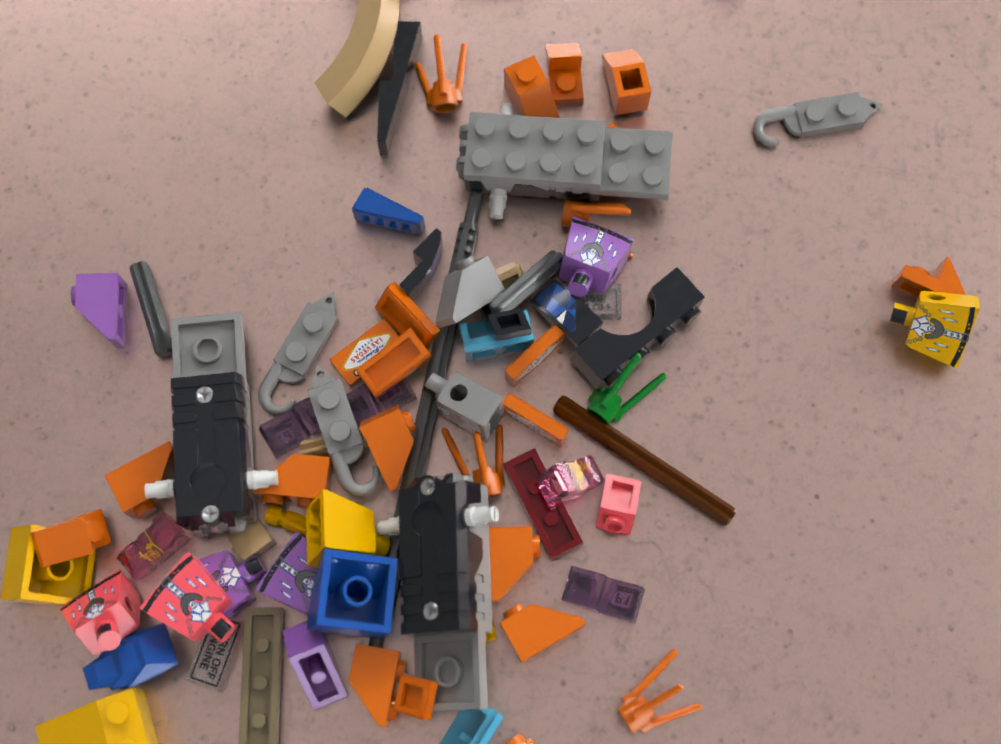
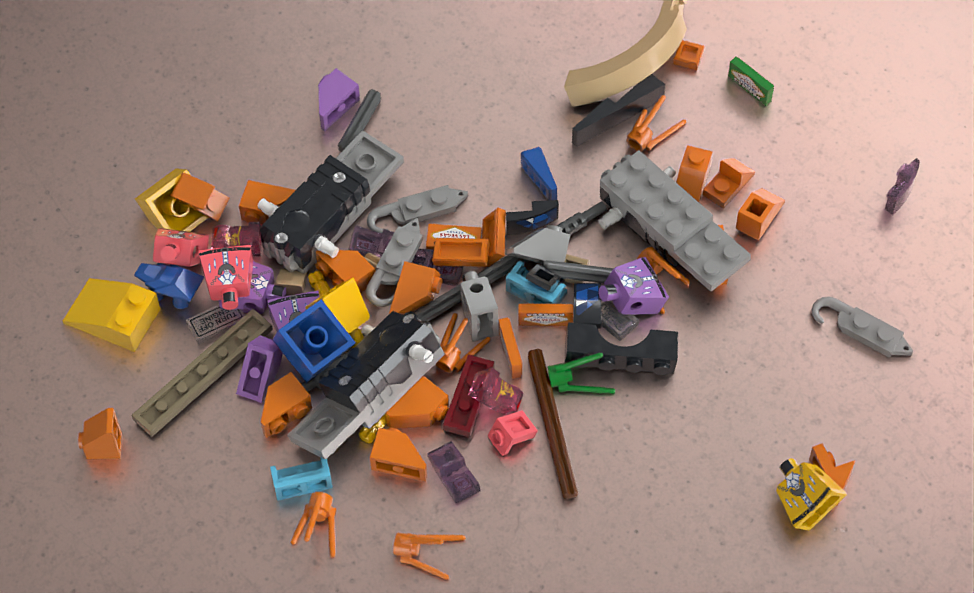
camera: 45 degrees right, 15 degrees down
orange tile [393,674,438,720] -> none

